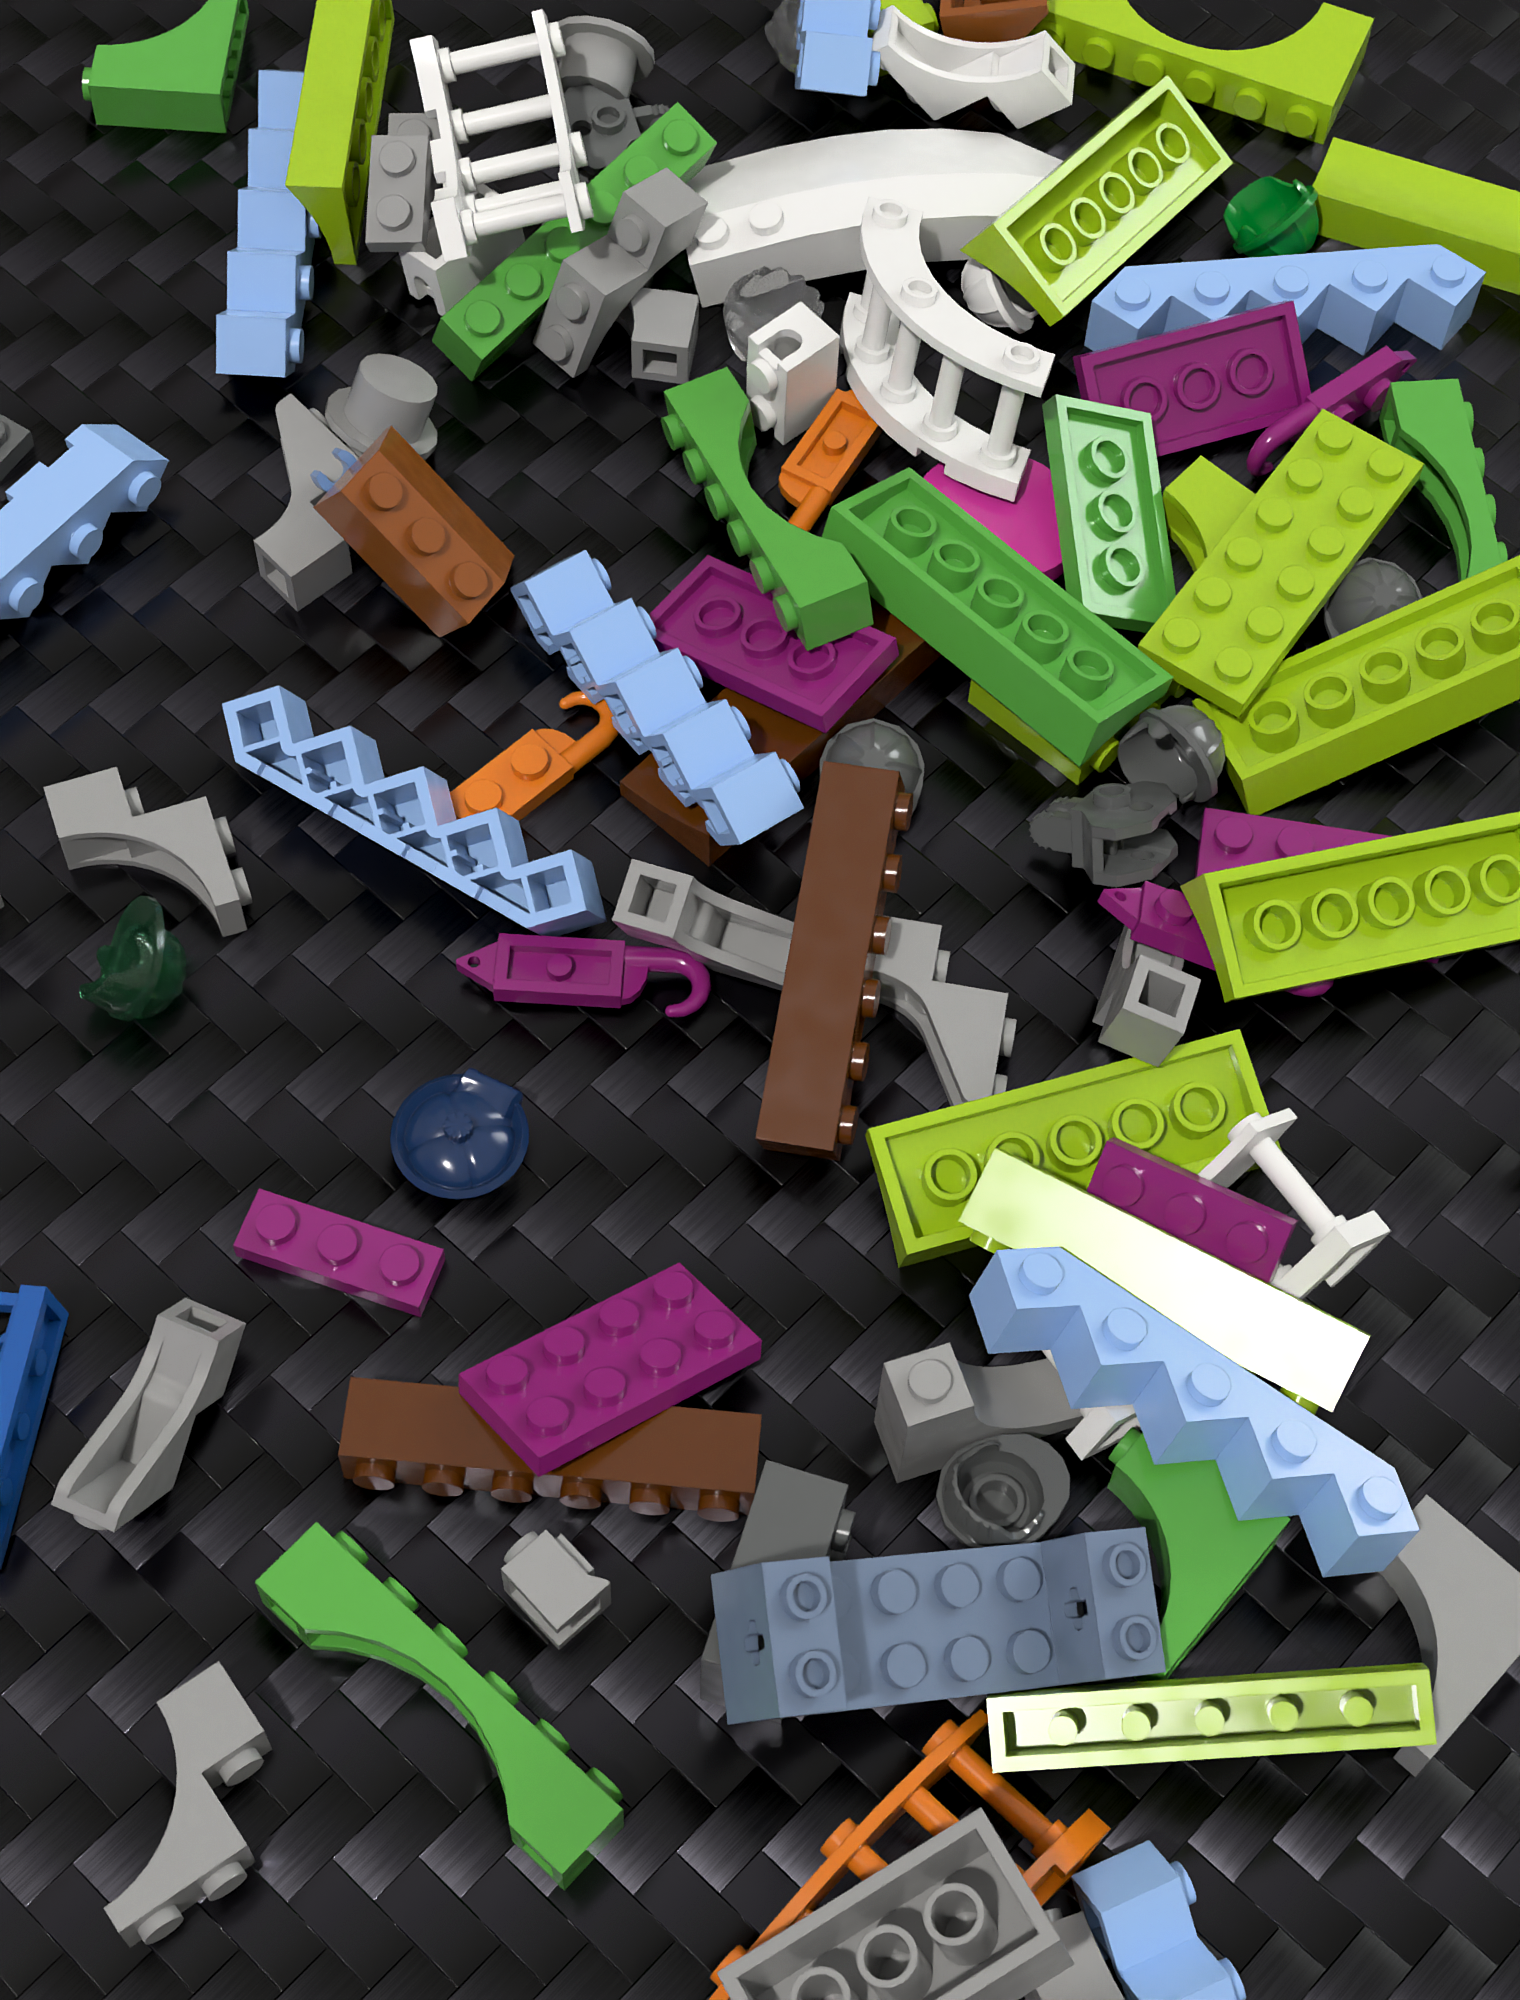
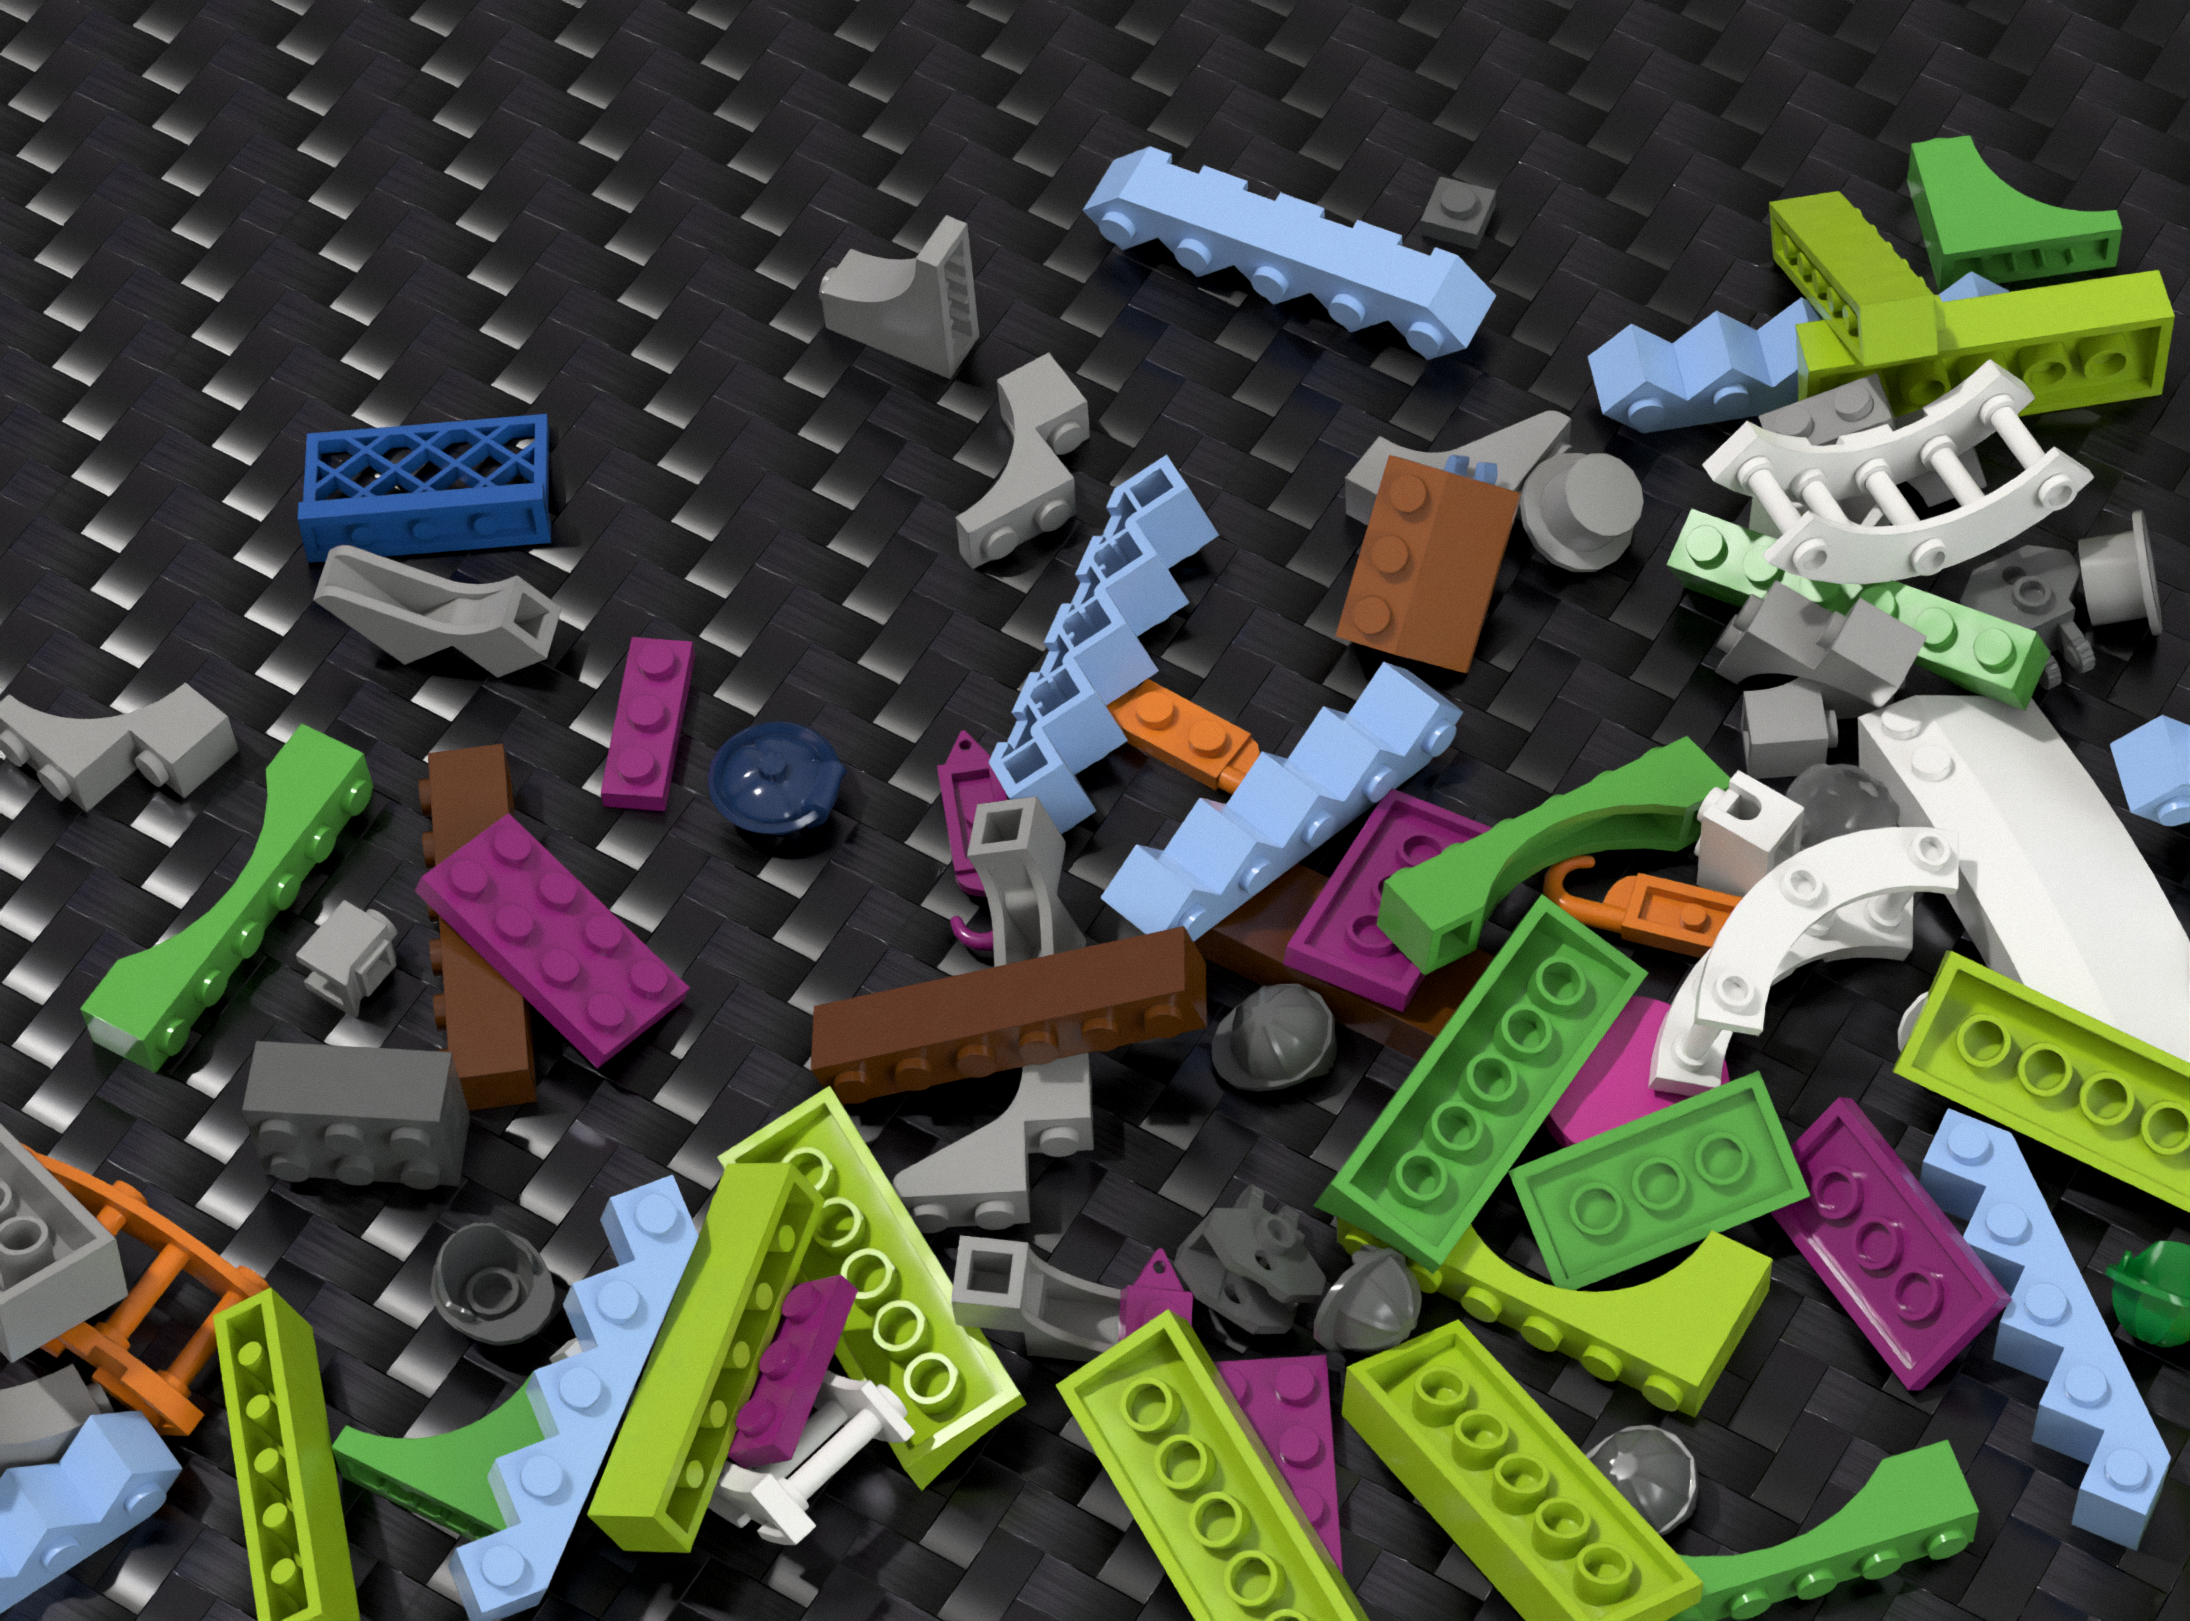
camera: 85 degrees right, 5 degrees down
clear green piece [79,896,187,1022] -> none
sand blue plate [711,1527,1166,1725] -> none
light grey arch [874,1342,1084,1483] -> none
lime plate [1138,408,1424,718] -> none
magenta plate [1246,345,1417,477] -> none
none -> lime brick [1769,191,1945,366]

